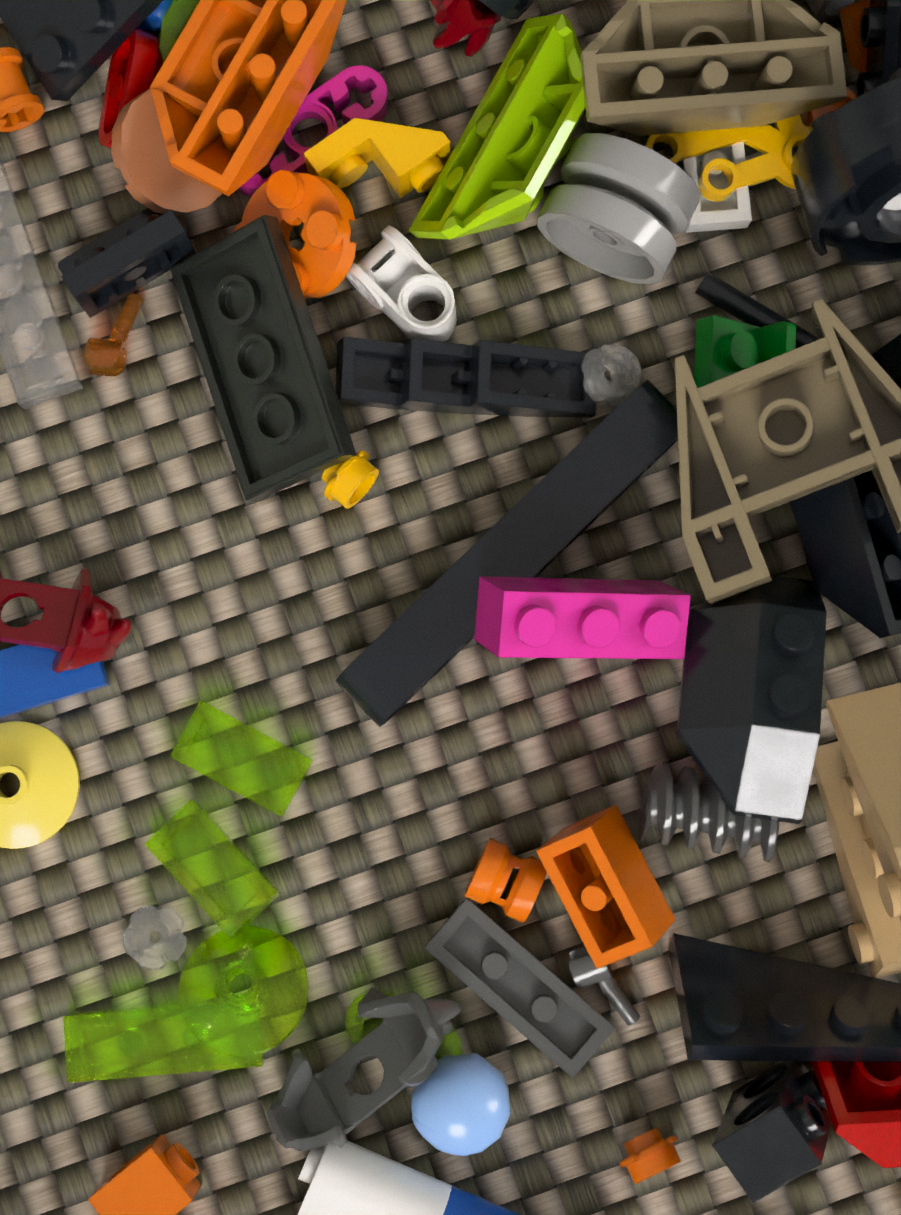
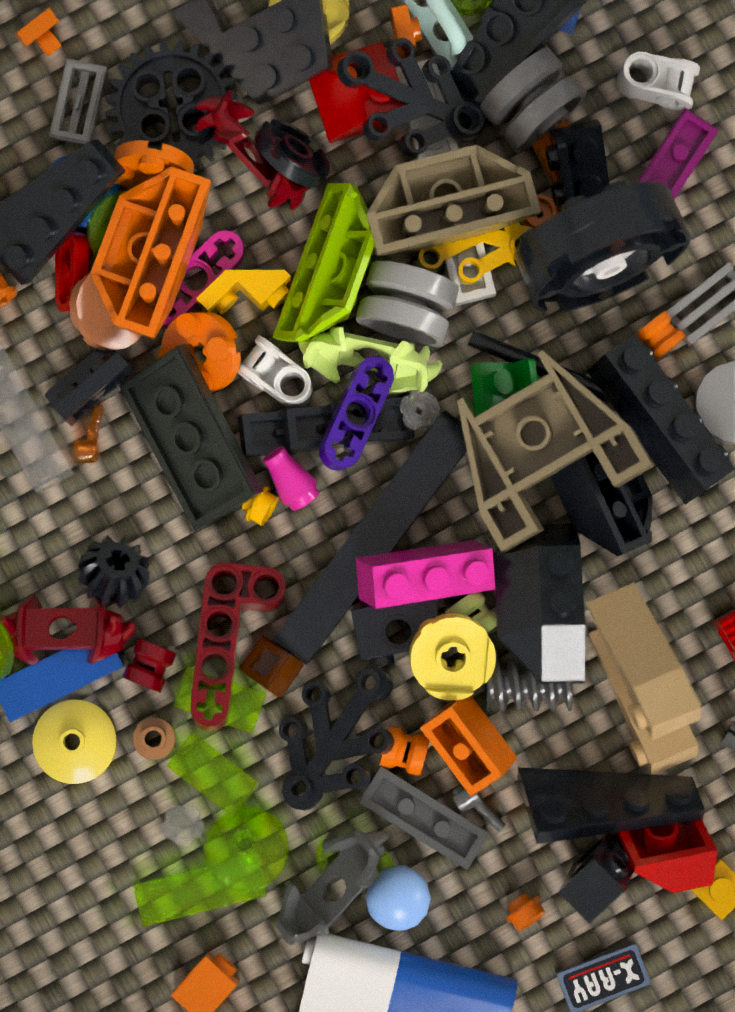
camera: 10 degrees left, 0 degrees up
none -> black gear [78,535,150,608]
none -> dark red wheel [122,638,177,693]
none -> medium nougat plate [133,718,176,760]
none -> dark red beam [190,563,285,732]
none -> reddish brown slope [239,635,304,698]
none -> dark pink cone [263,446,319,511]
none -> black plant [279,666,394,810]
none -> yellowish green piece [298,326,442,395]
none -> dark purple beam [319,356,394,471]
none -> black brick [351,599,438,667]
none -> light yellow plate [409,613,496,700]
none -> yellowish green wheel [445,592,497,633]

